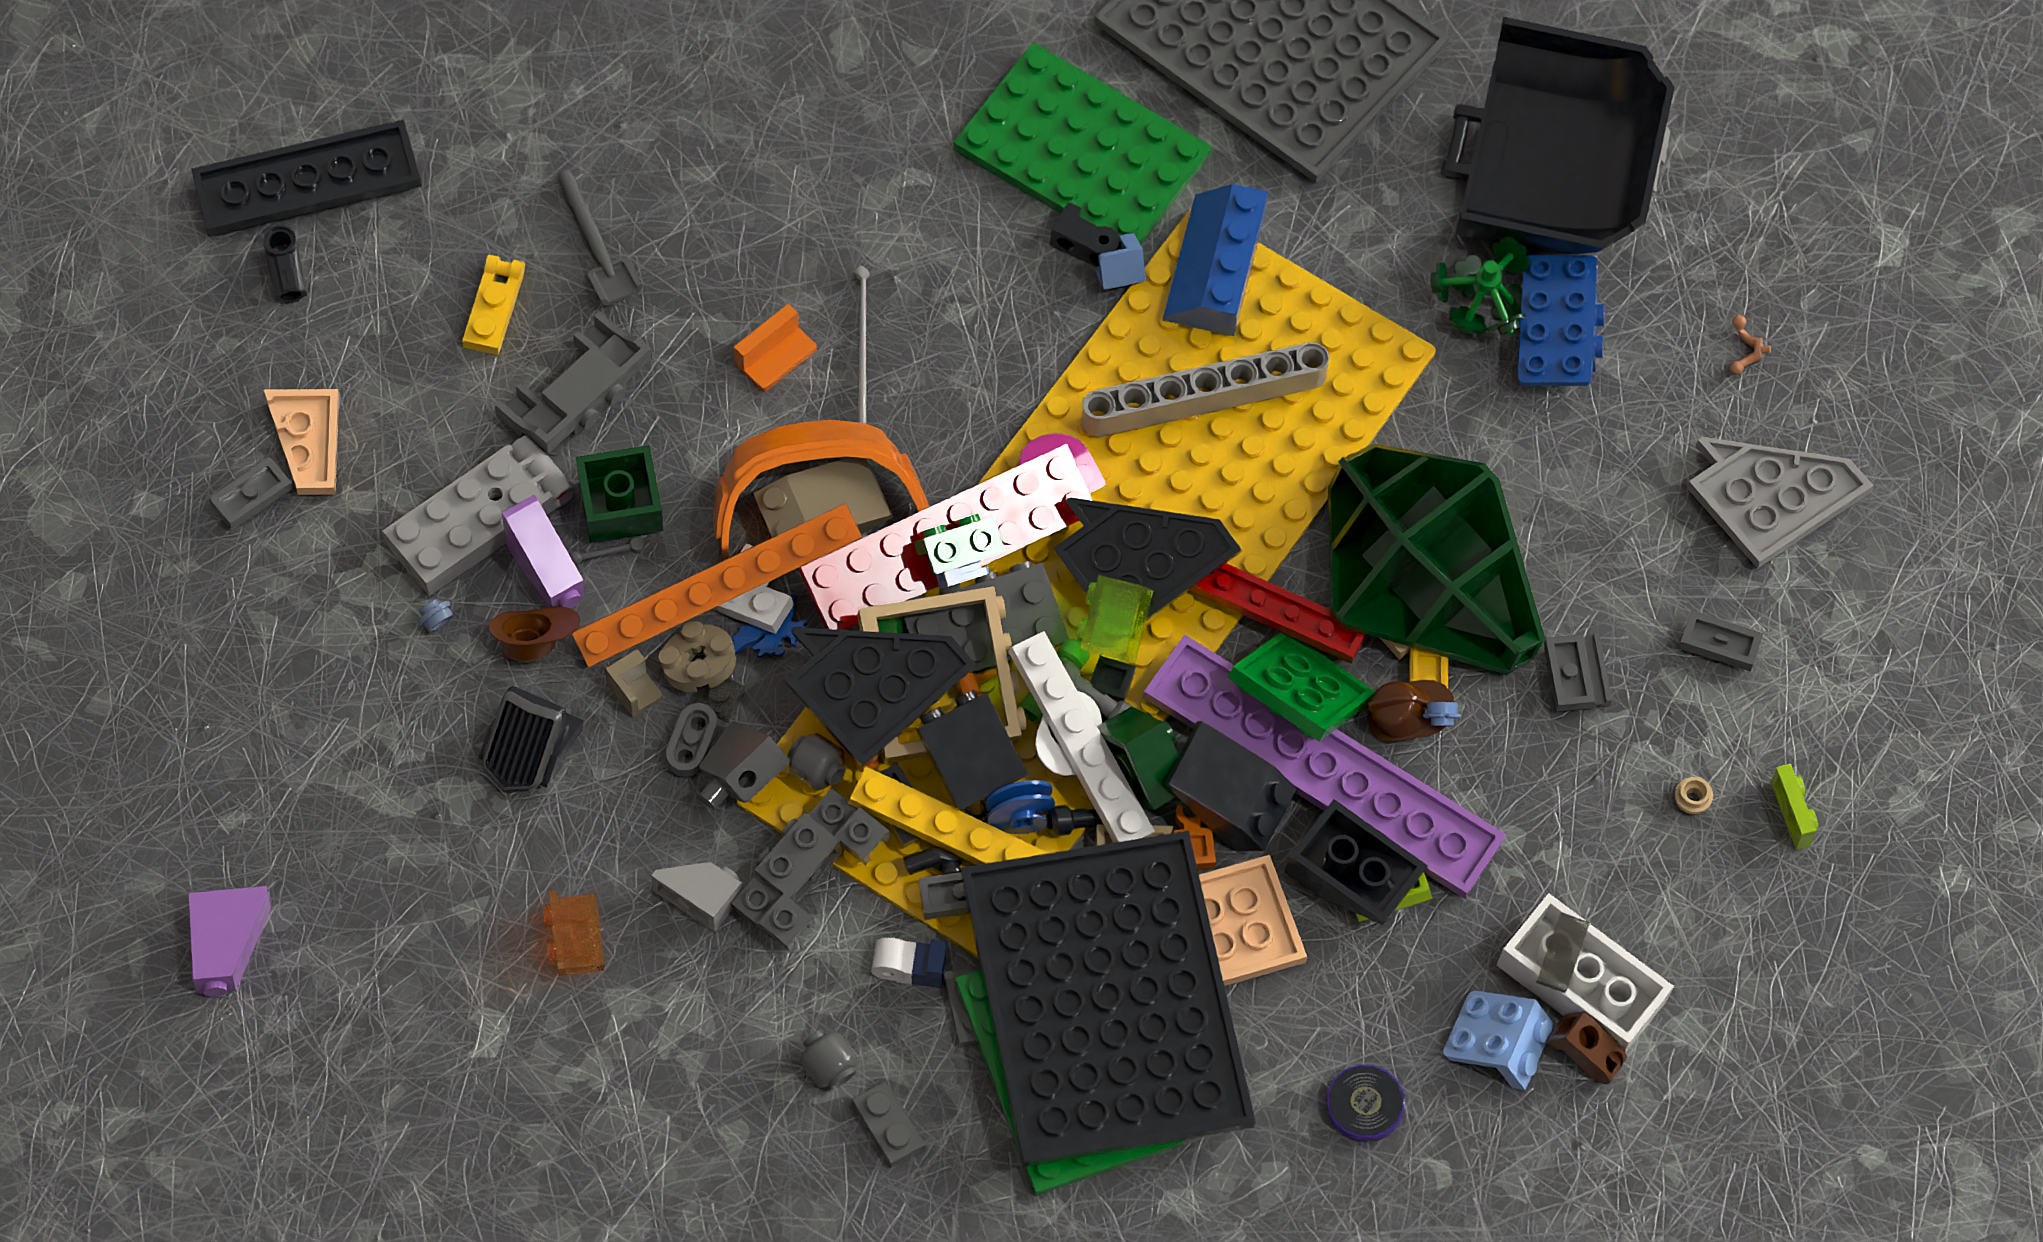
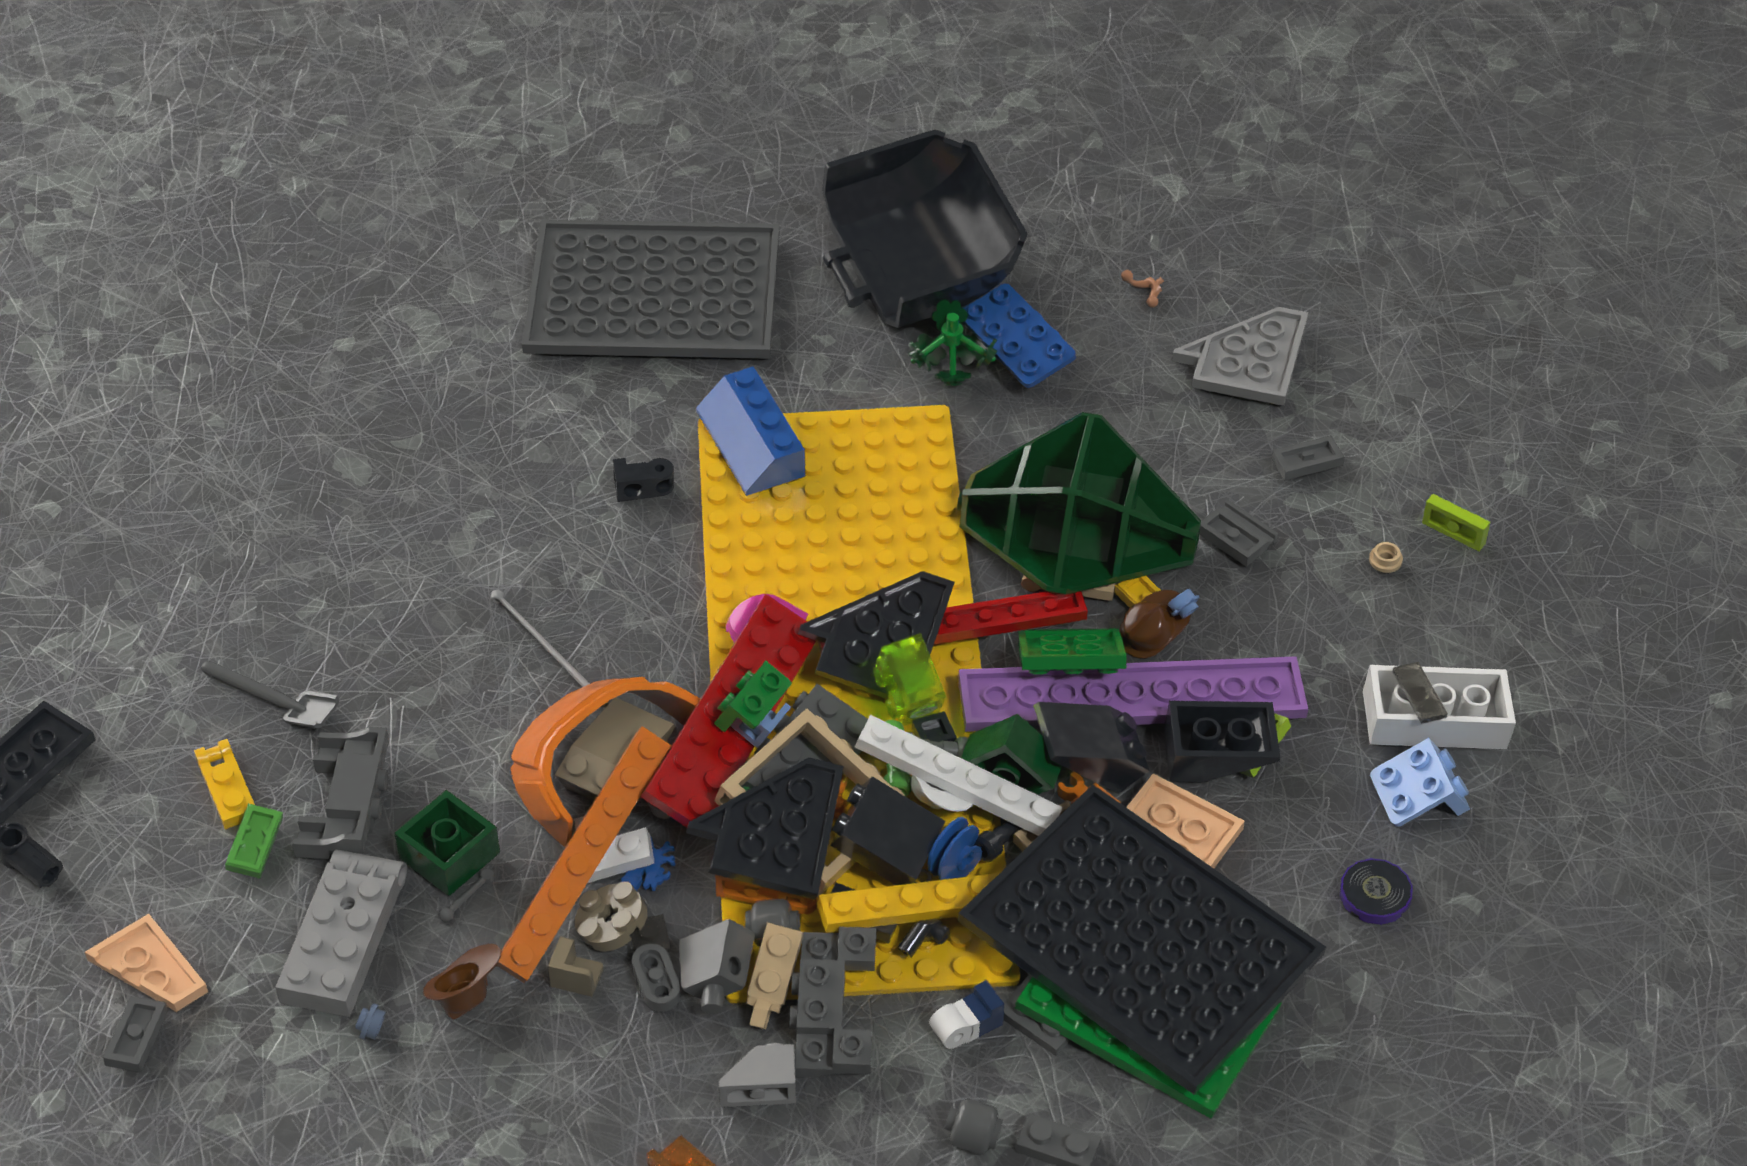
camera: 35 degrees left, 15 degrees down
black piece [478,686,584,790] -> none
slope [502,495,585,608] -> none
orange panel [734,303,817,392] -> none
dark grey plate [919,872,969,920] -> none
green plate [953,42,1213,249] -> none
light grey beam [1081,342,1329,437] -> none
medium blue panel [1095,233,1146,290] -> none
reddish brown leg [1546,1011,1627,1084] -> none
none -> bright green plate [225,803,283,879]
none -> tan hinge [747,922,804,1029]

